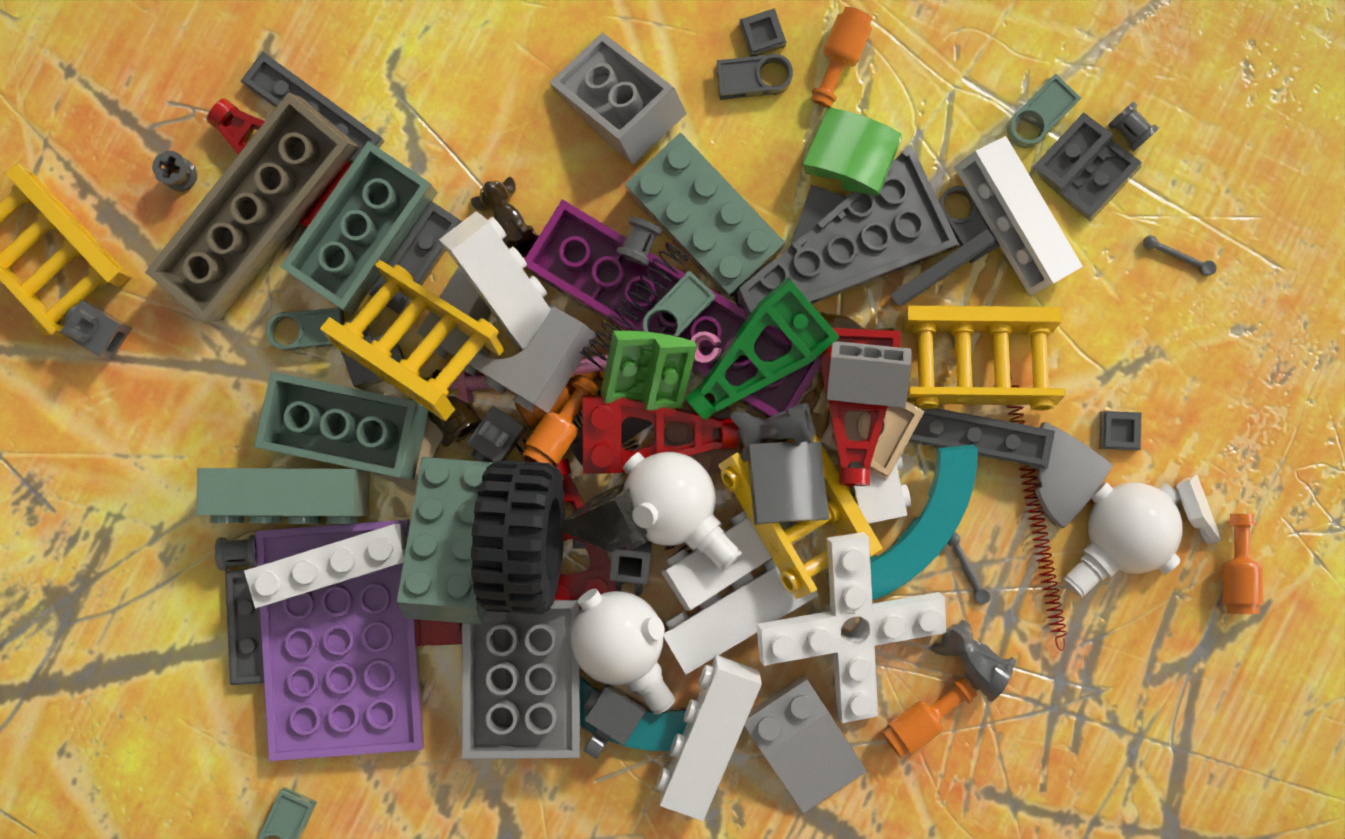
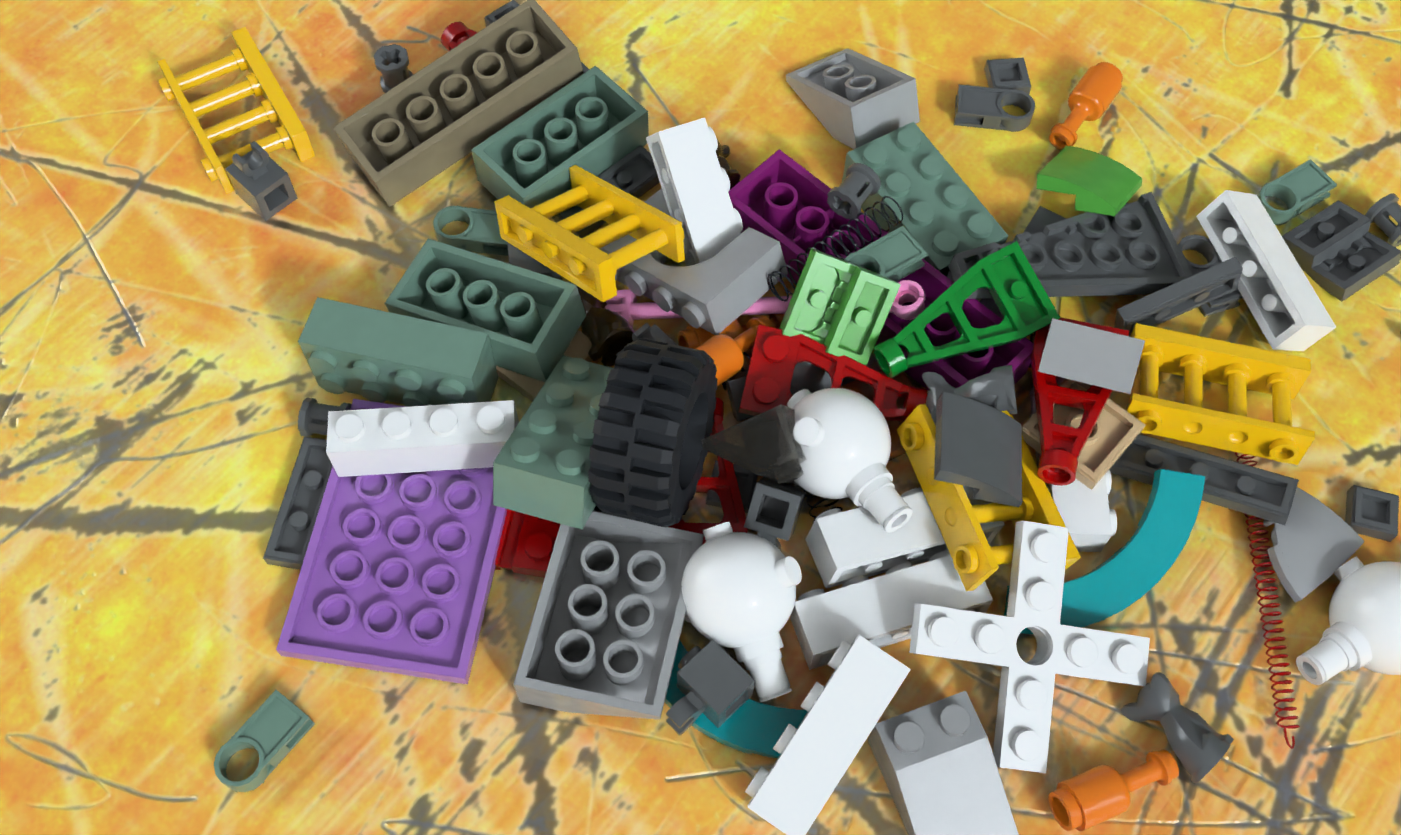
camera: 10 degrees right, 25 degrees down
dark grey hinge [947,532,990,604] -> none

